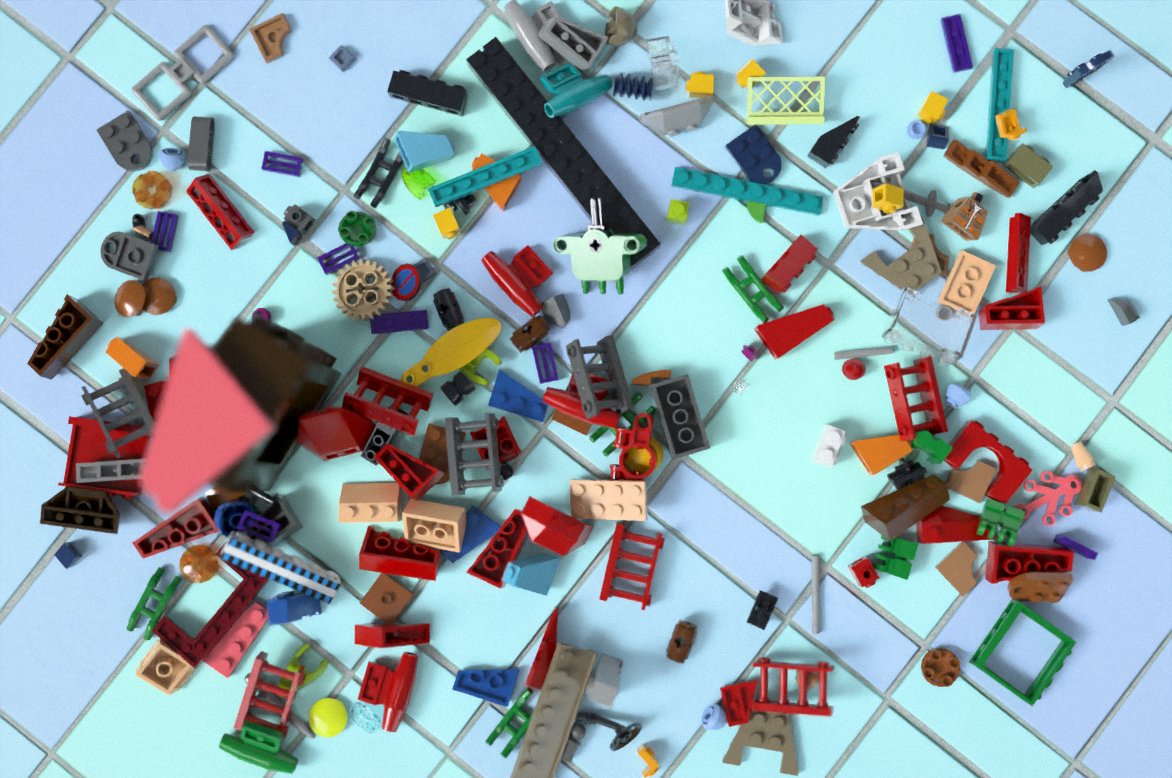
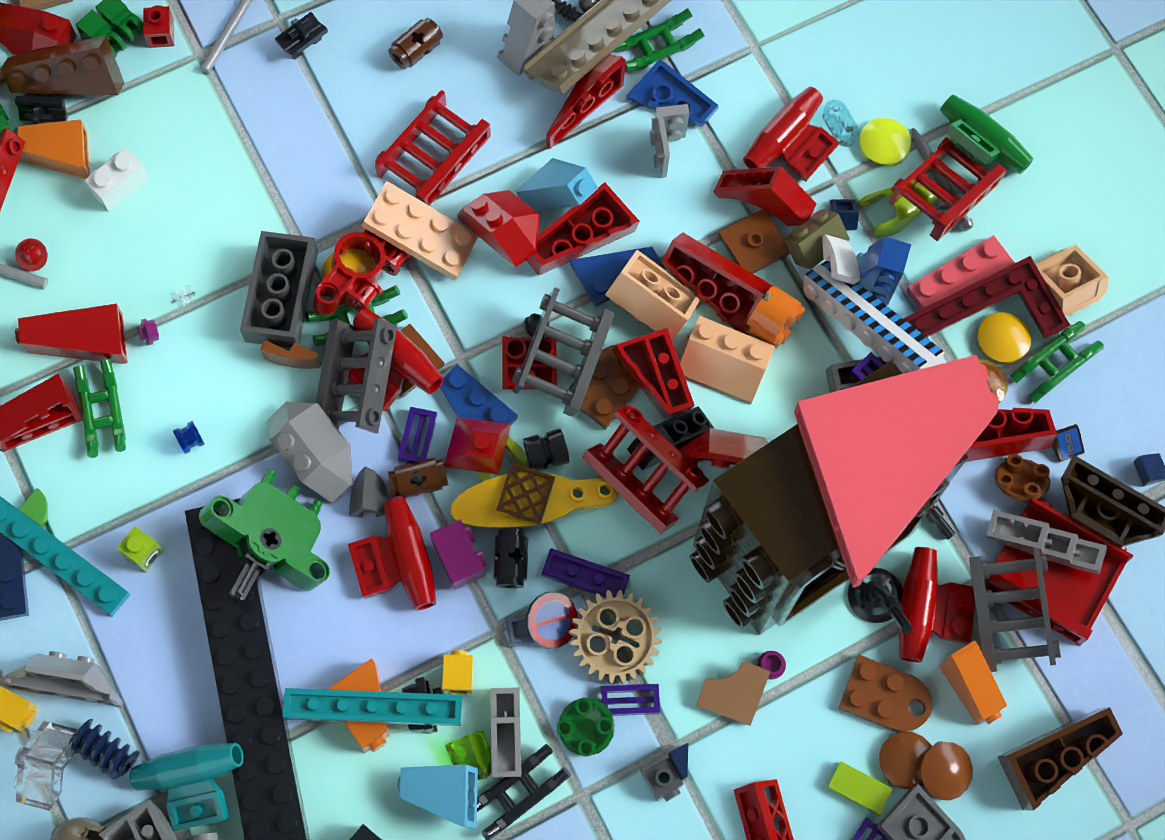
camera: 160 degrees left, 15 degrees down
none -> clear blue wheel [172,420,205,454]
none -> light grey wedge [268,401,353,503]
none -> magenta brick [430,519,487,590]
none -> red slope [444,417,511,475]
none -> light grey slope [490,687,521,777]
none -> reddish brown window [496,462,555,525]
none -> light grey bracket [650,104,689,178]
none -> medium nougat tile [696,660,770,726]
none -> orange brick [744,285,806,349]
none -> olive brick [784,209,850,270]
none -> white slope [822,234,860,284]
none -> lime tile [826,761,893,816]
none -> dark blue slope [829,199,859,230]
none -> dark orange plate [838,654,932,732]
none -> yellow dish [977,312,1031,365]
none -> dark orange dish [994,454,1051,501]
none -> slope [1051,424,1085,463]

